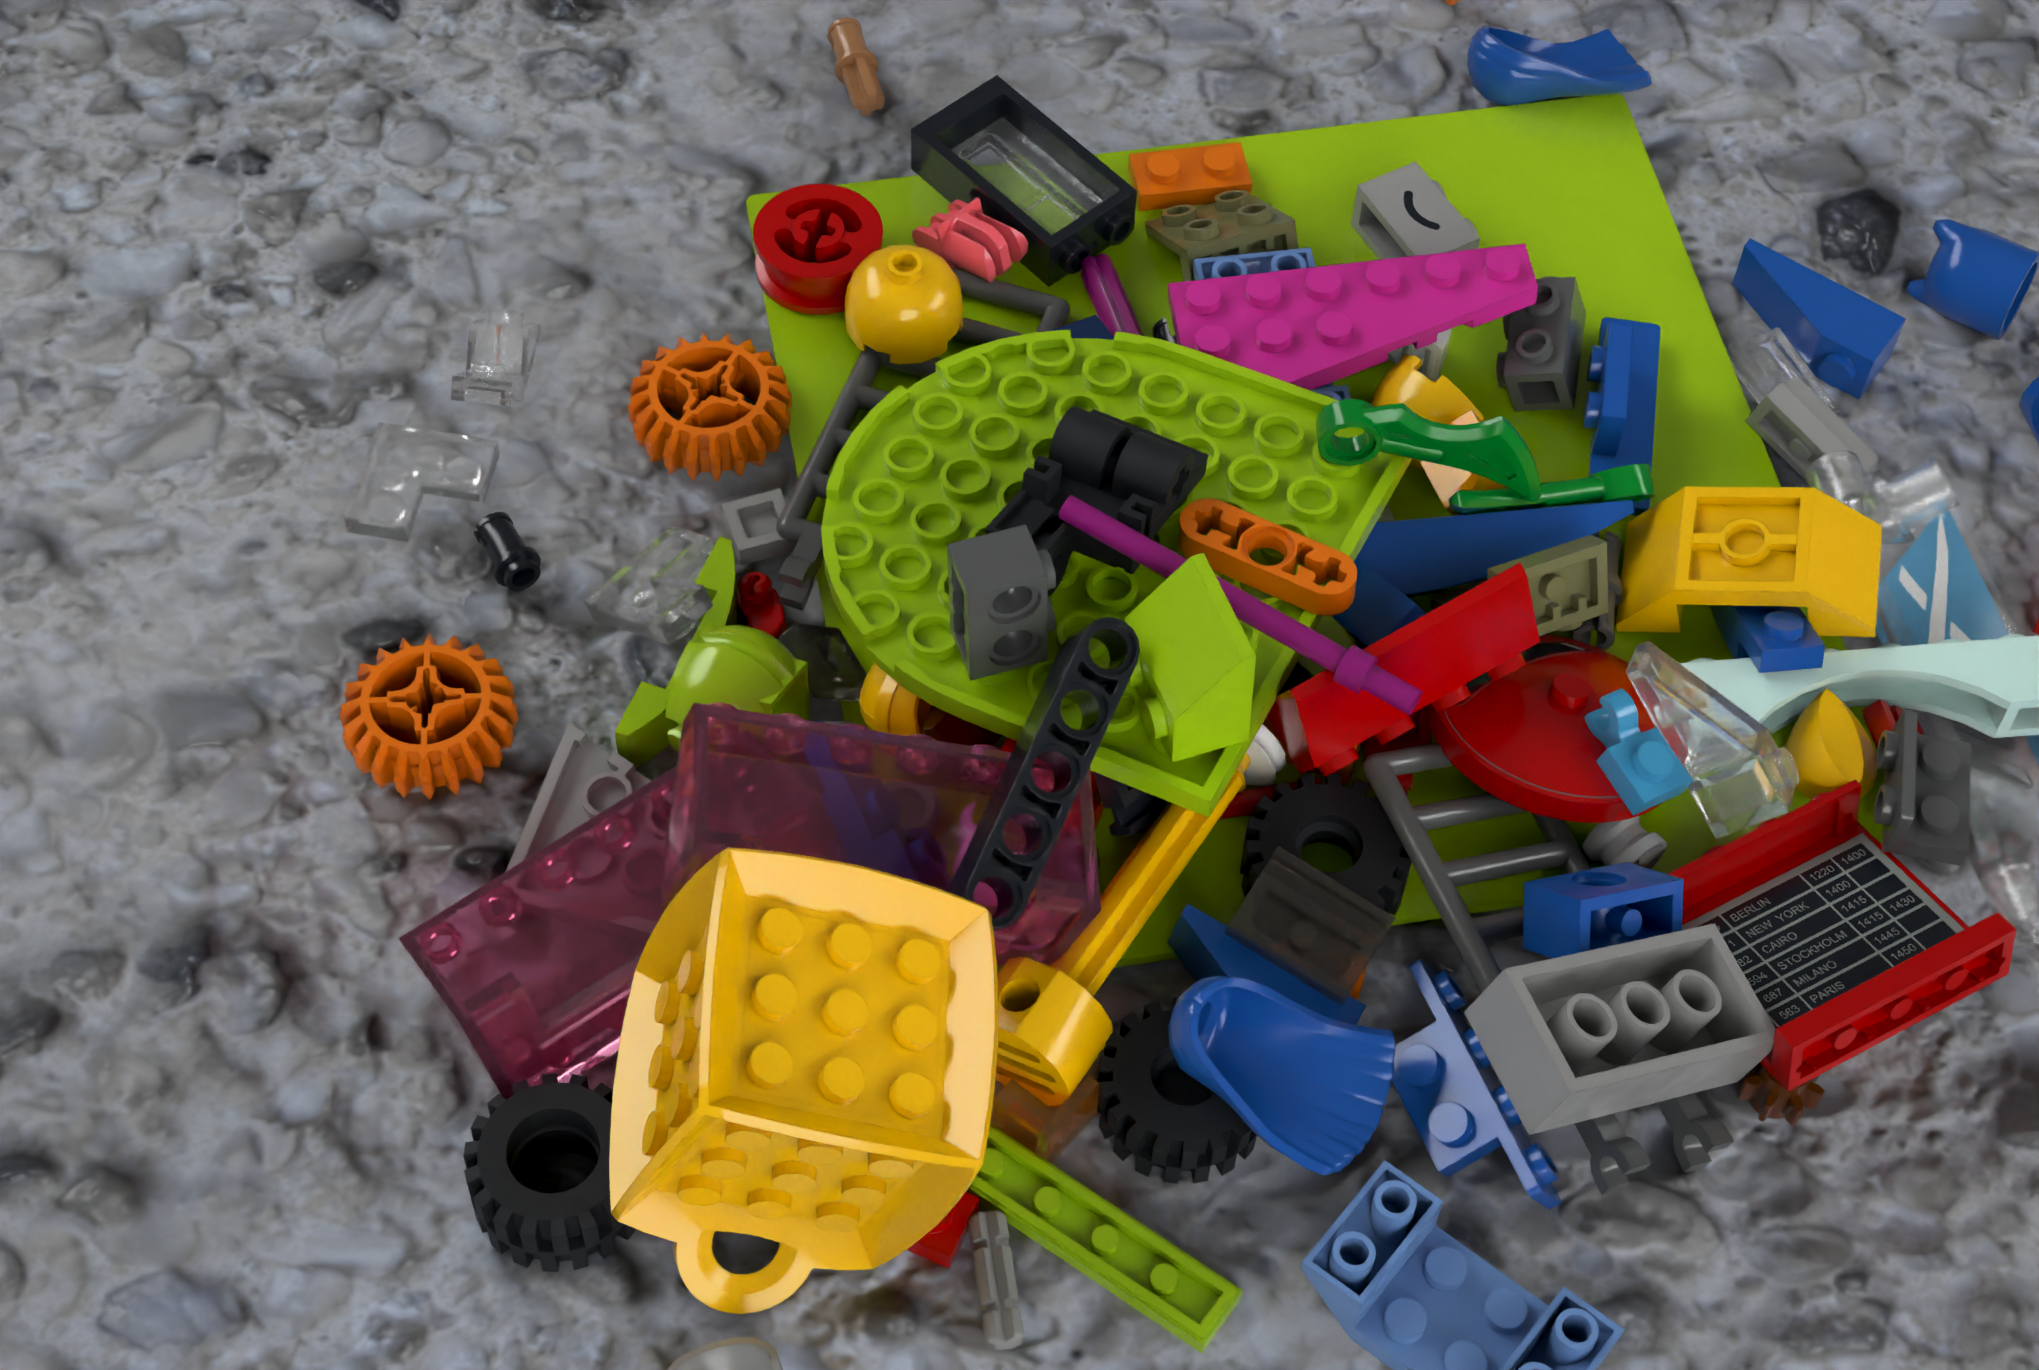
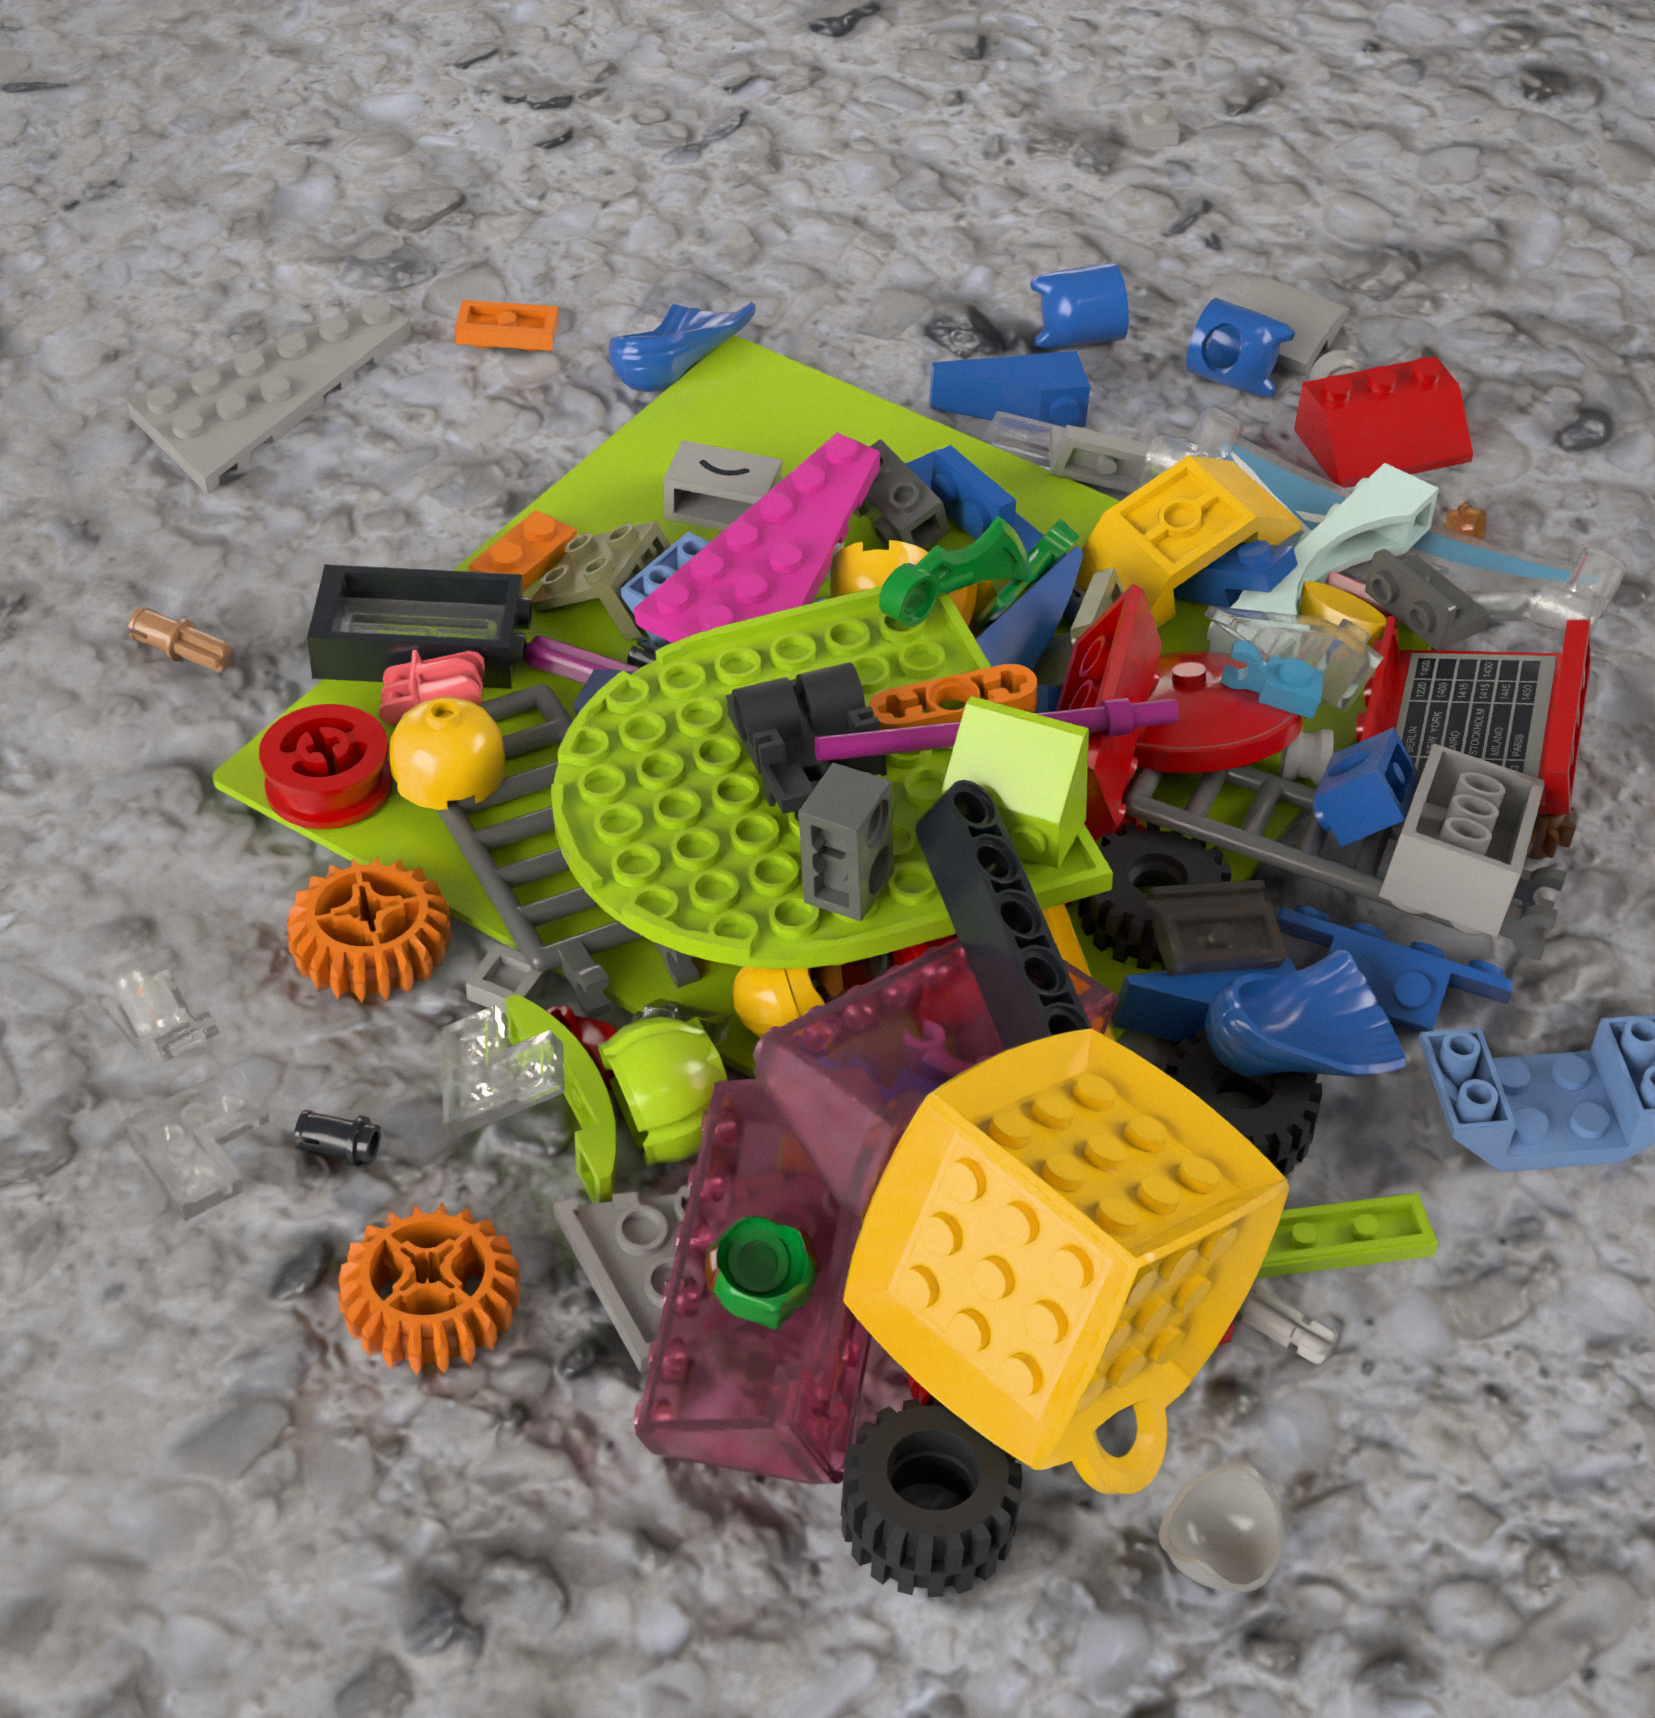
camera: 45 degrees left, 10 degrees down
none -> green hair [705,1215,821,1330]

